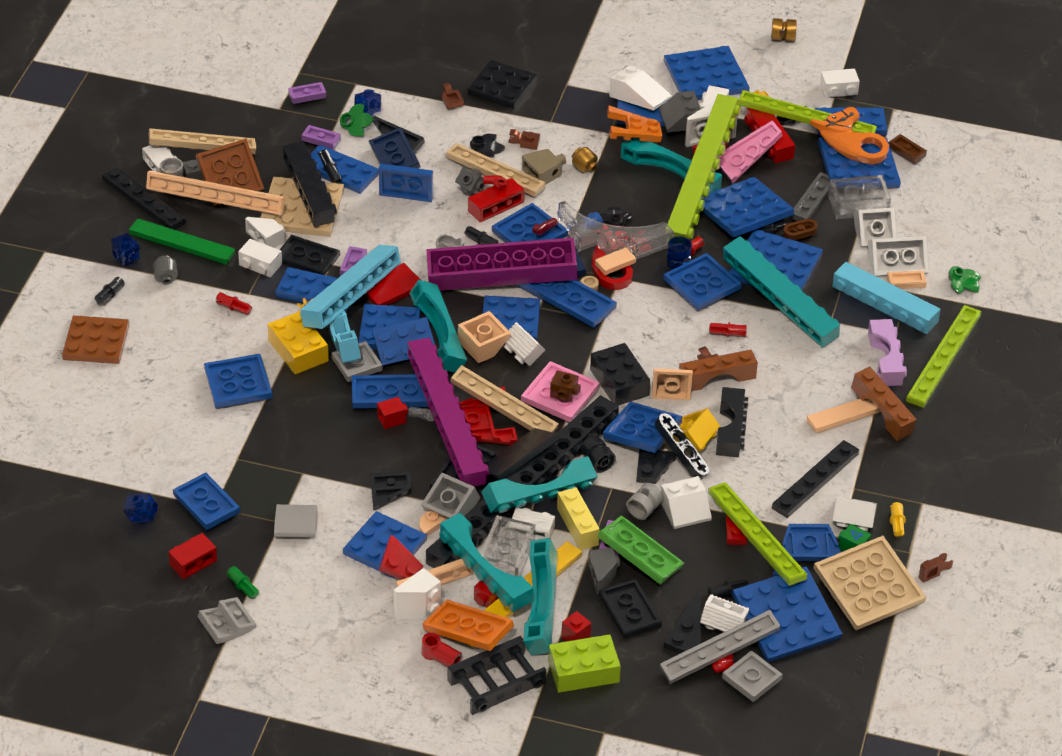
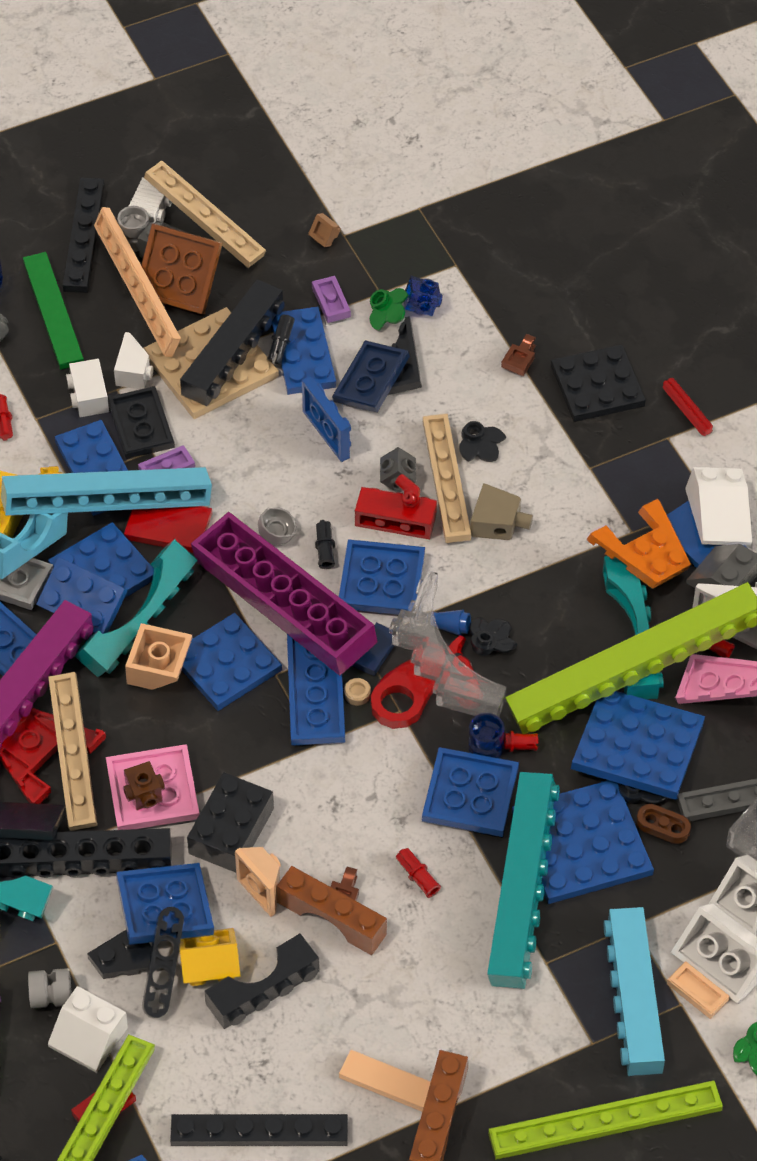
camera: 50 degrees right, 10 degrees up
medium lavender plate [288,82,326,104] -> none
white brick [503,322,545,366] -> none
copper plate [509,129,540,150] -> none
dark red arm [532,218,558,236] -> none
pearl gold head [571,147,598,173] -> none
black wheel [580,436,616,473] -> none
light nougat tile [595,247,636,275] -> none
lavender arch [868,319,907,386] -> none
none -> medium nougat tile [308,213,341,247]
none -> red axle [663,378,713,436]

